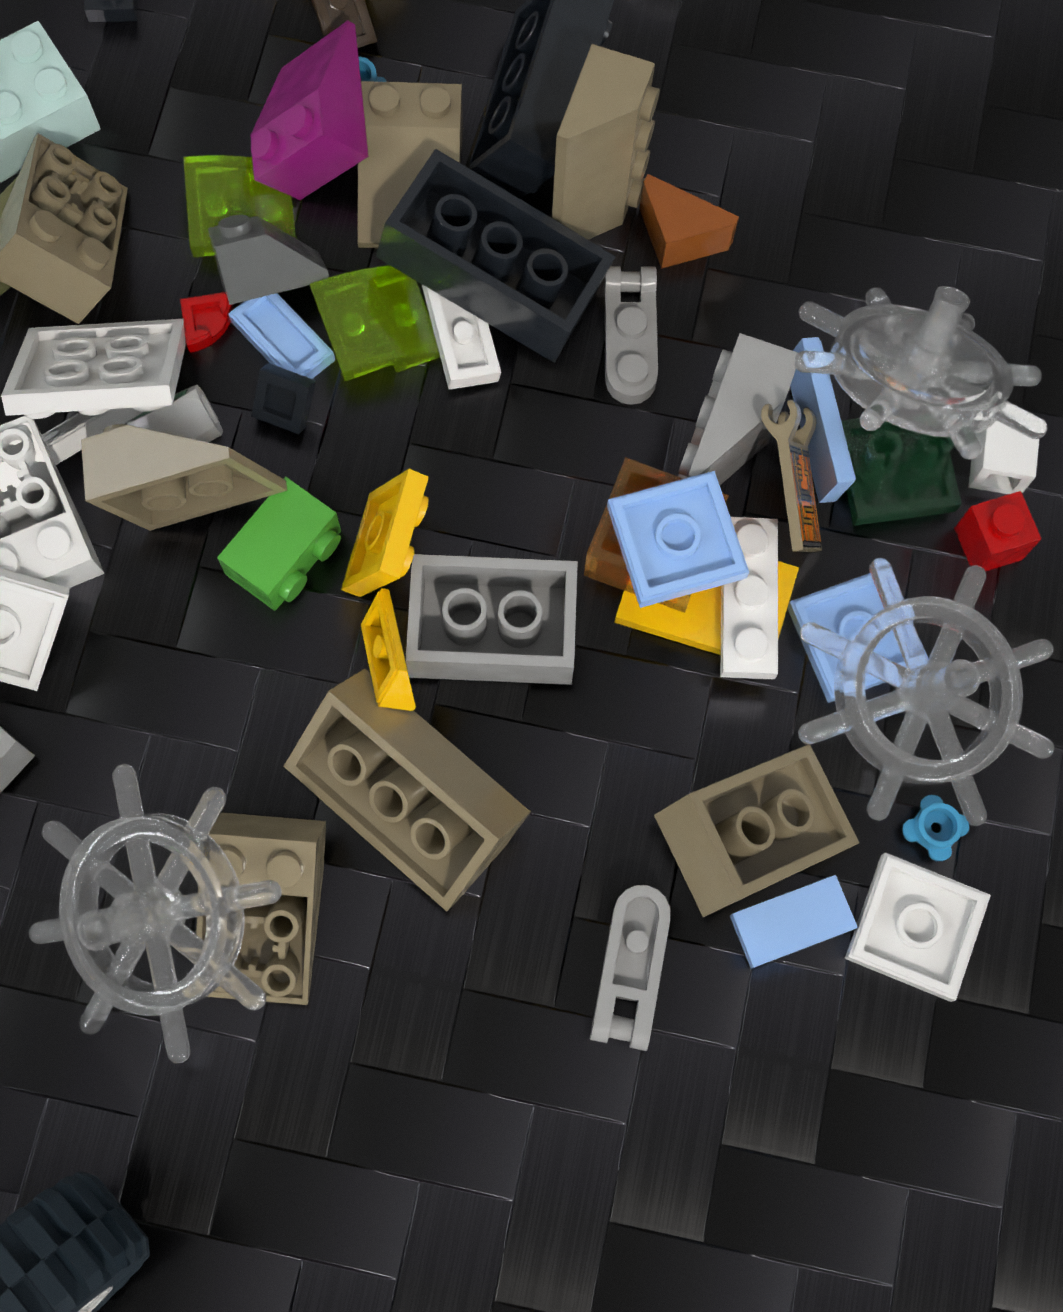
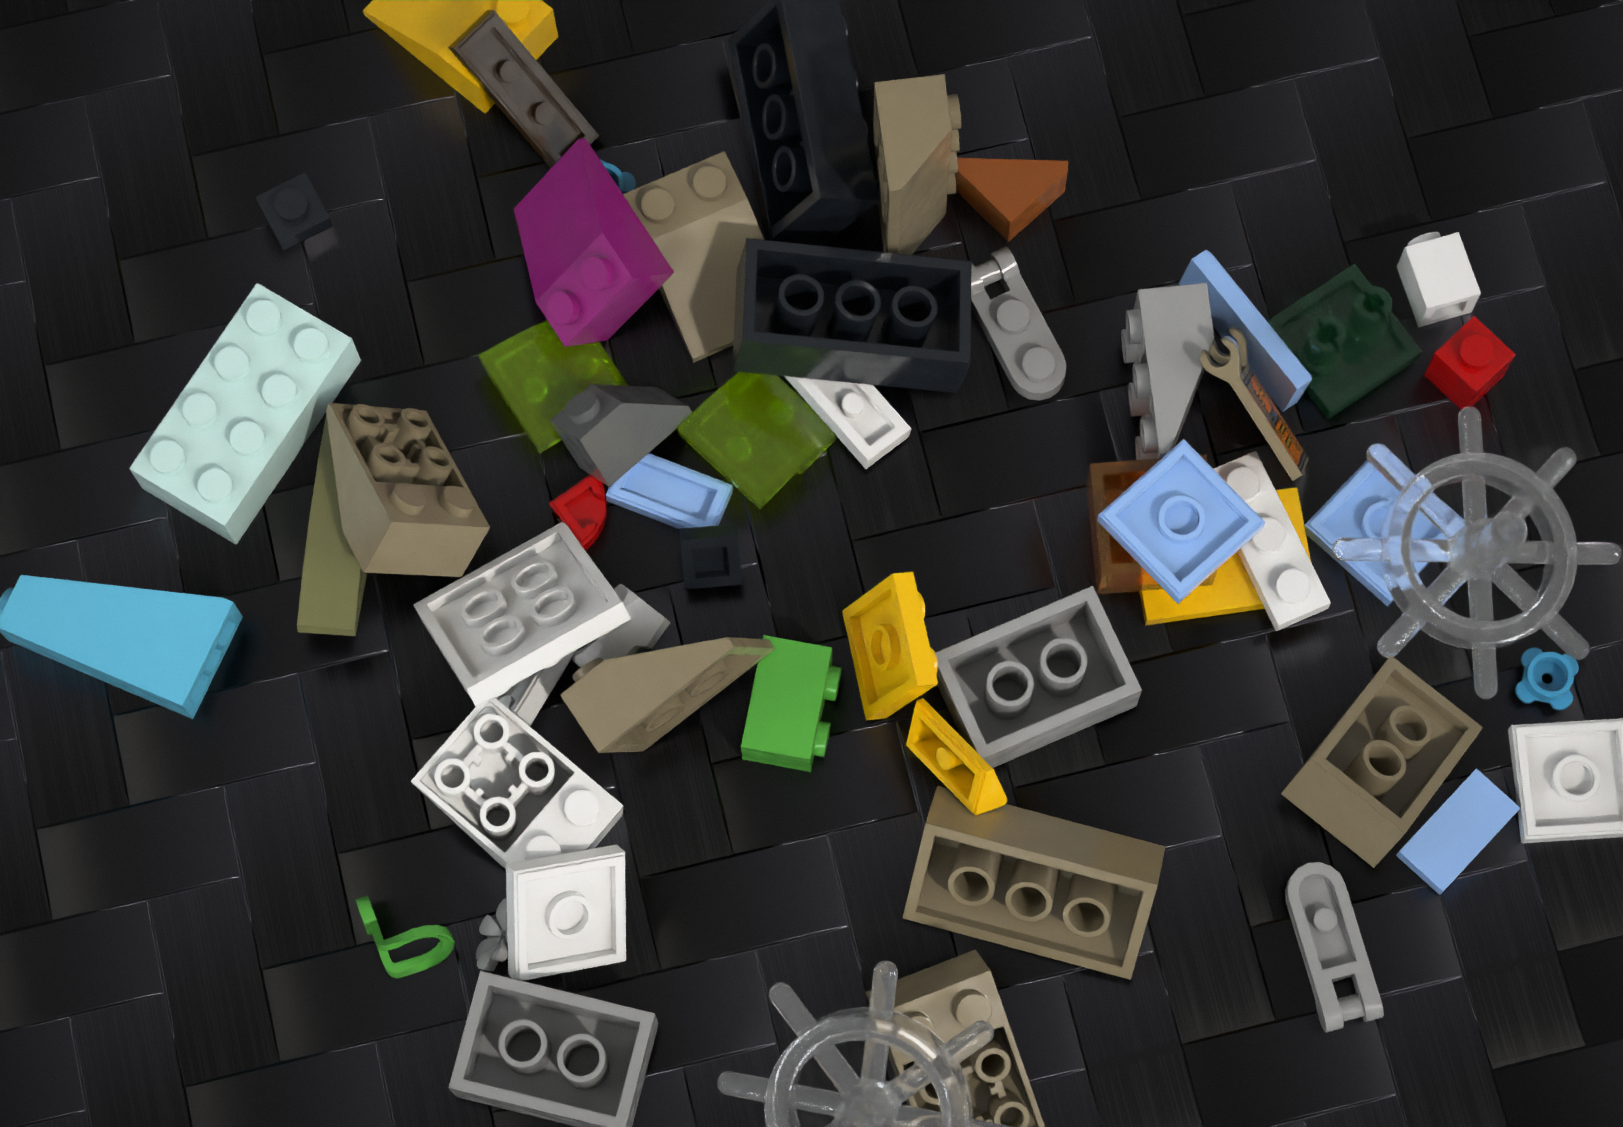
camera: 20 degrees left, 0 degrees up
clear piece [794,286,1047,459] -> none

